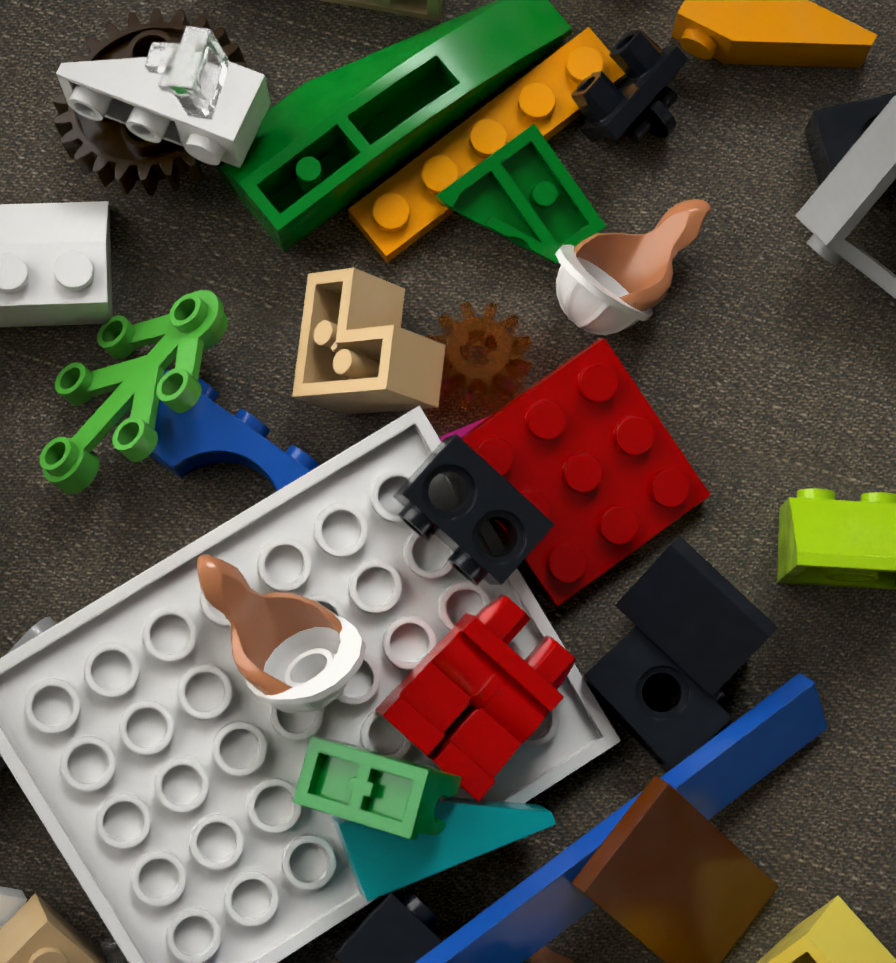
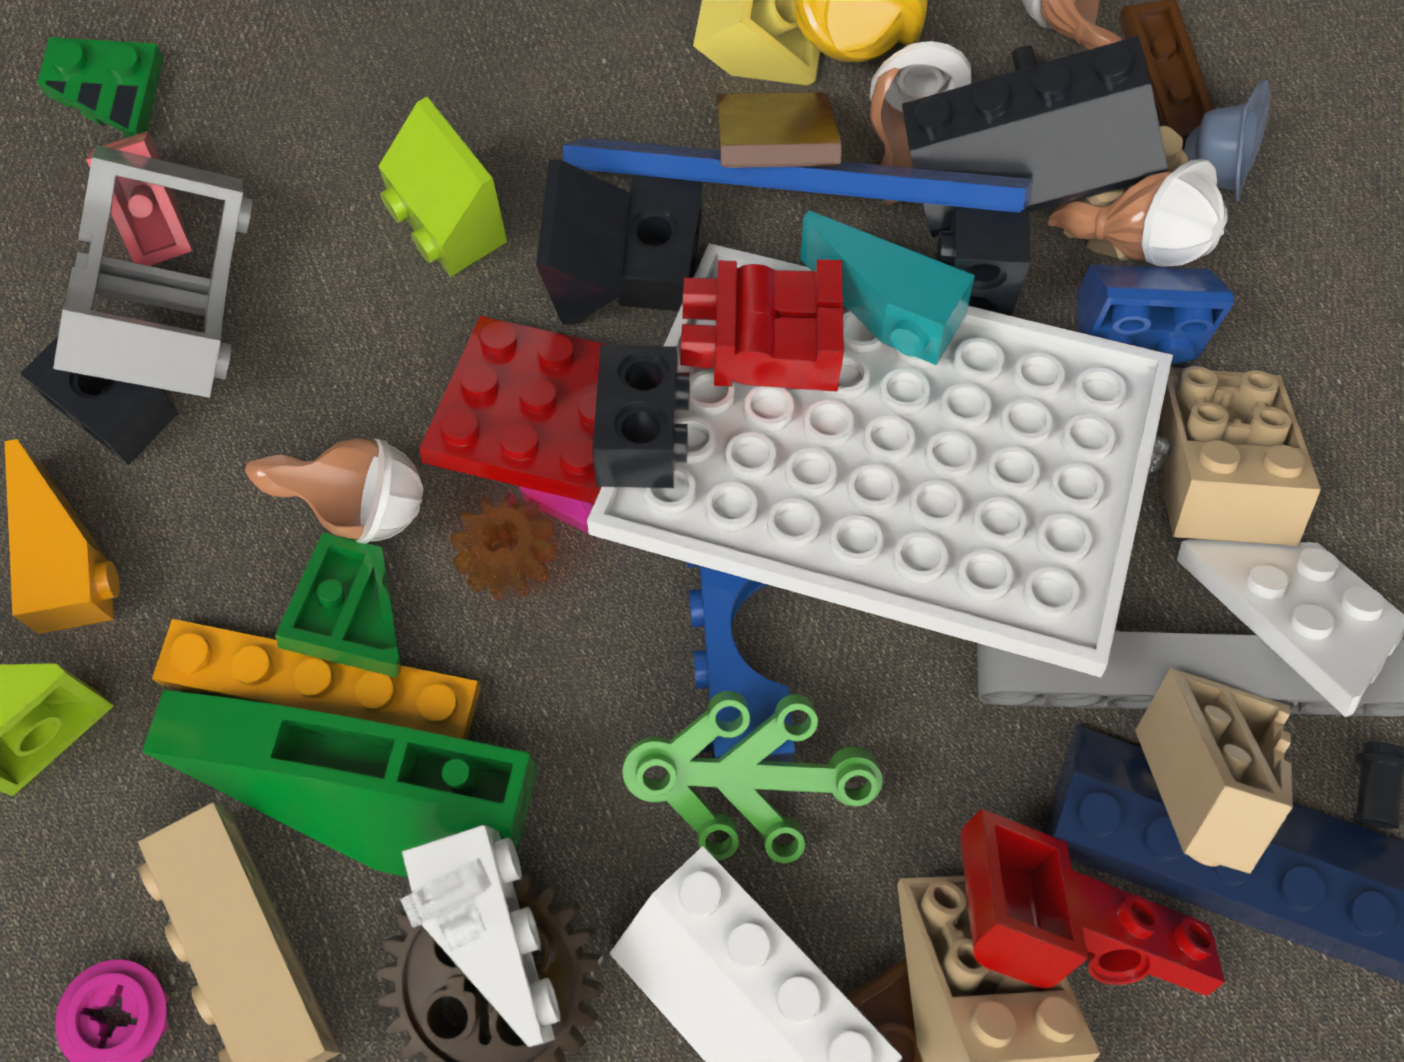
camera: 130 degrees left, 10 degrees down
piece [197,554,366,713] -> none
tan brick [292,268,446,415] -> none
hinge [293,736,462,840] -> none
black hips [571,30,689,143] -> none

